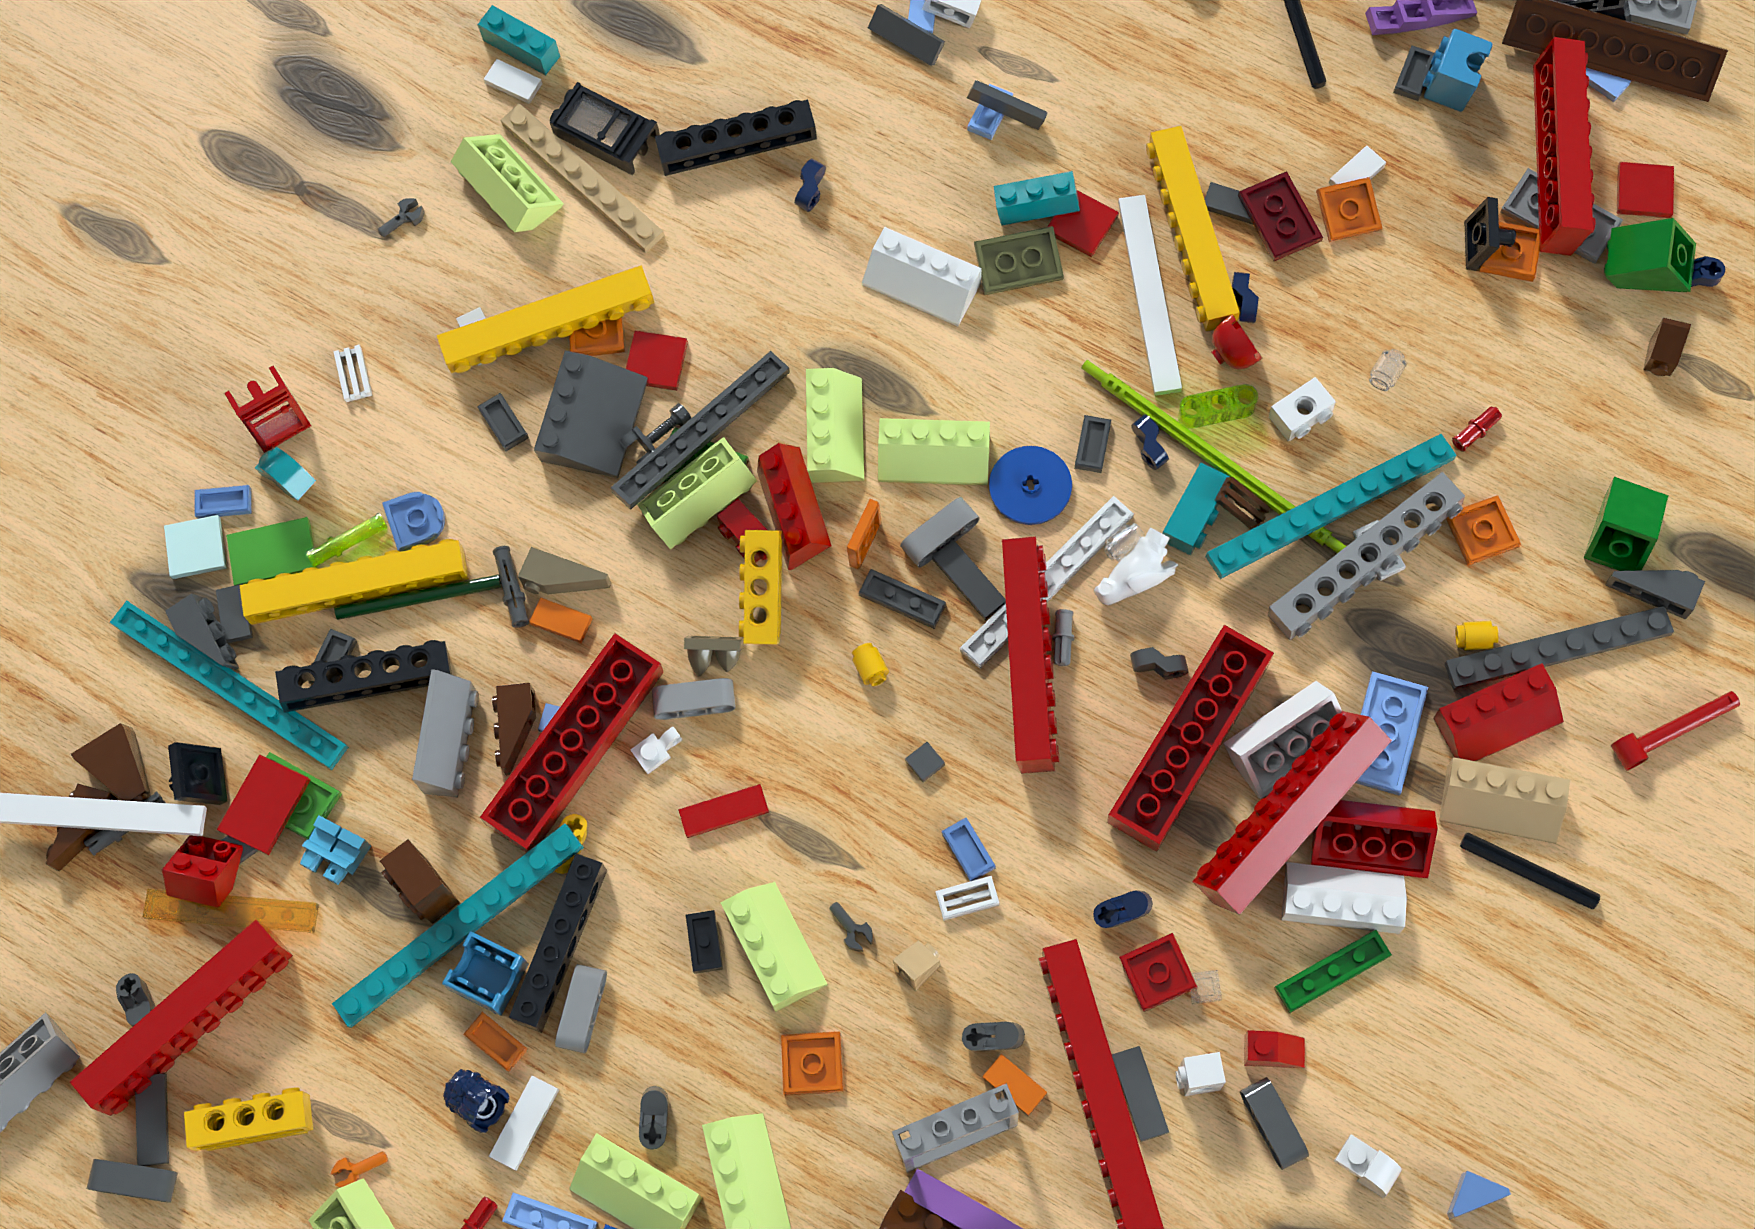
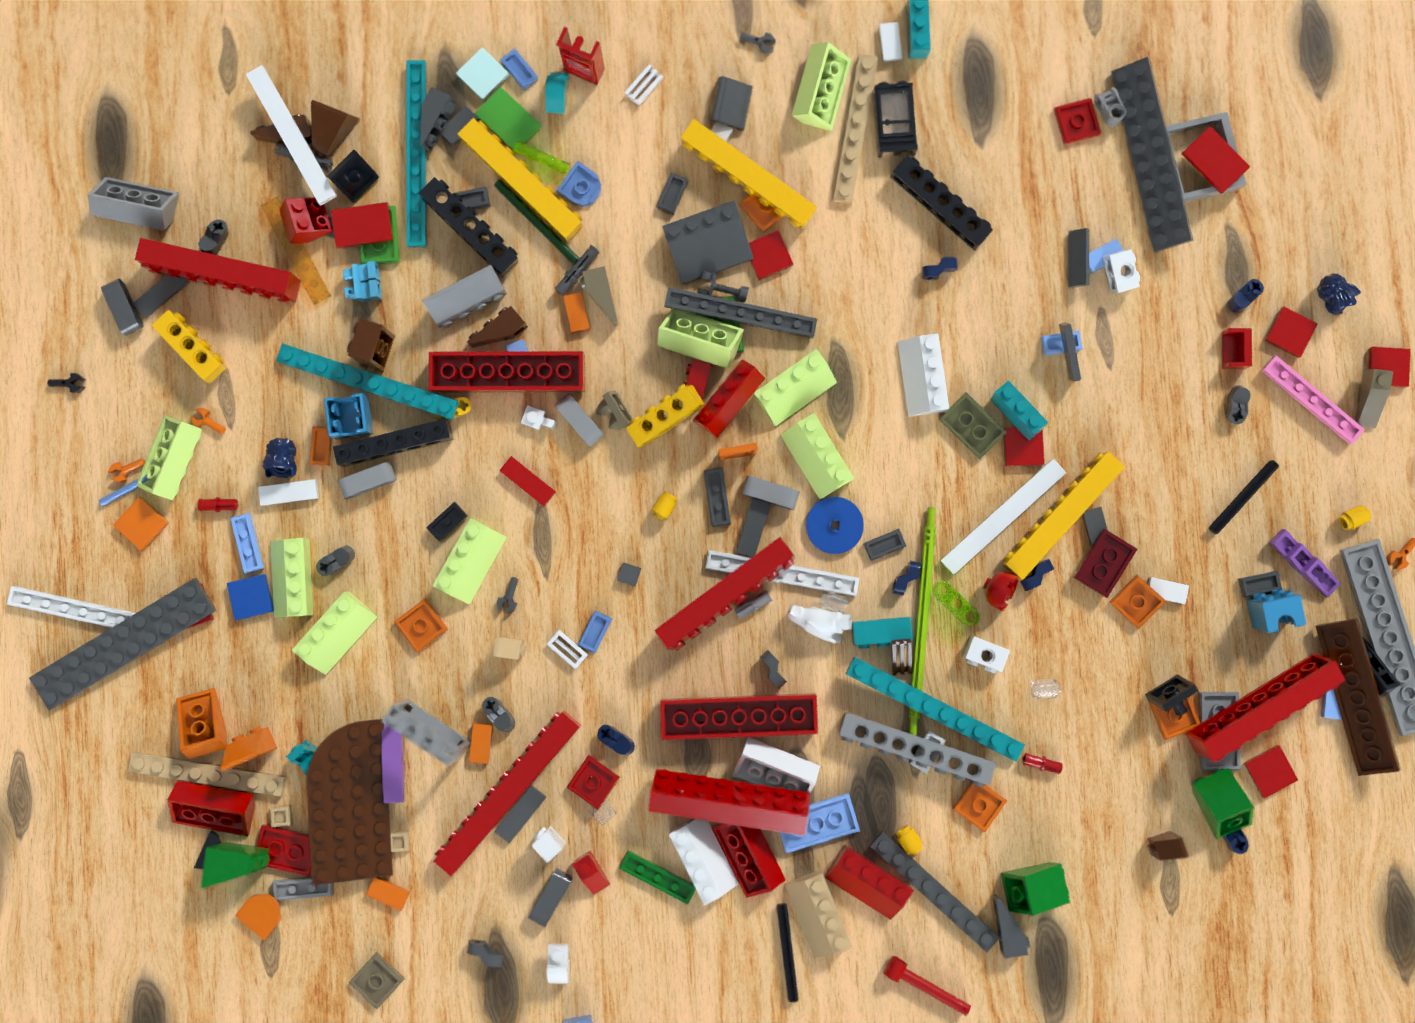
camera: 50 degrees right, 15 degrees up
none -> dark grey piece [708,76,753,131]

